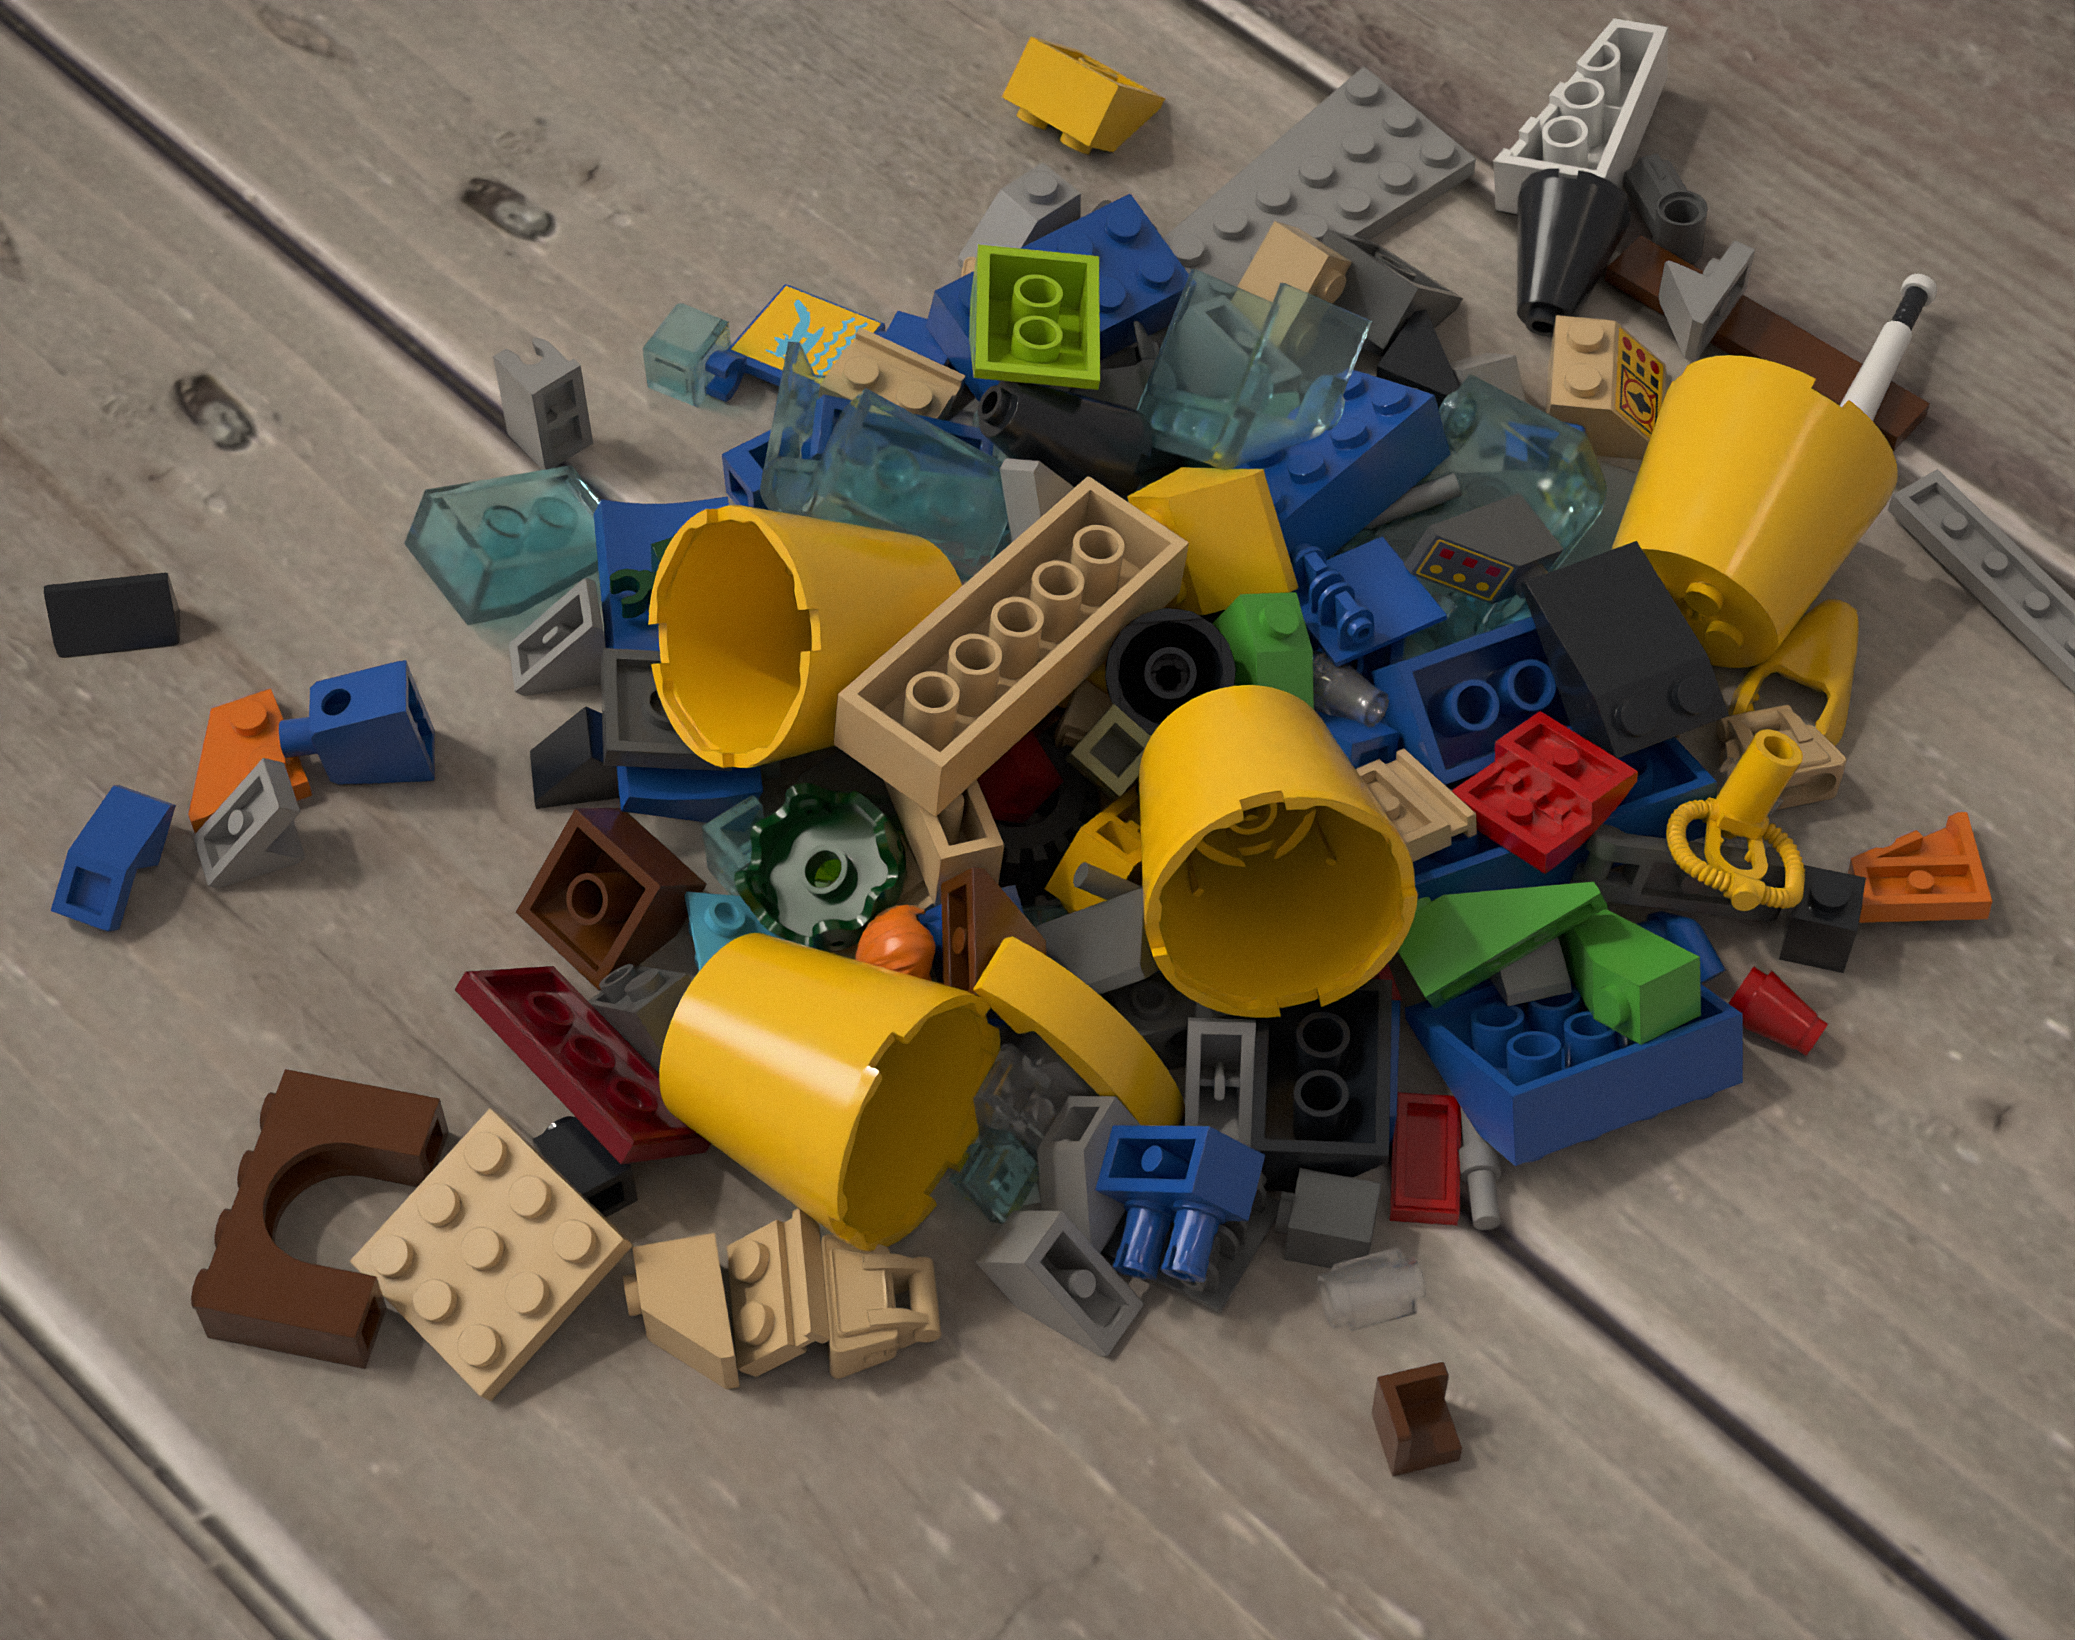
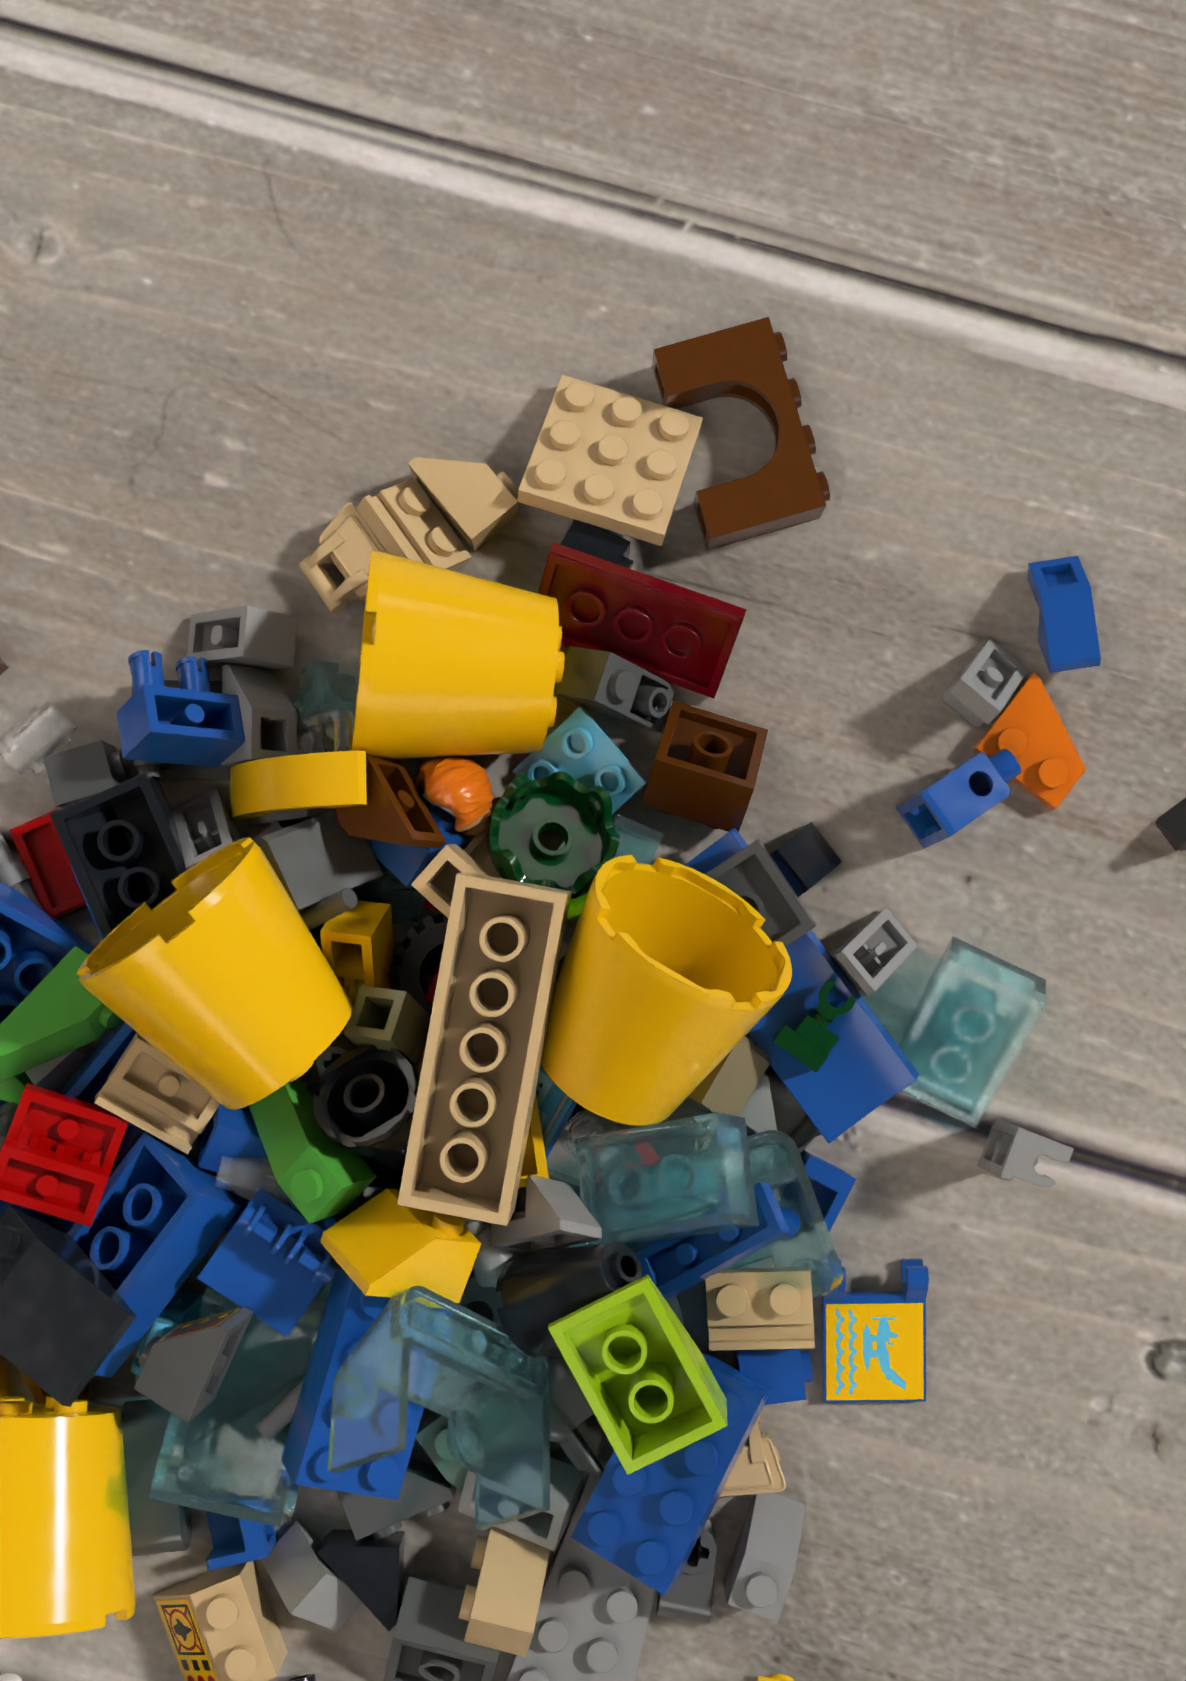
camera: 150 degrees right, 30 degrees up
clear light blue panel [642,303,731,408] -> none

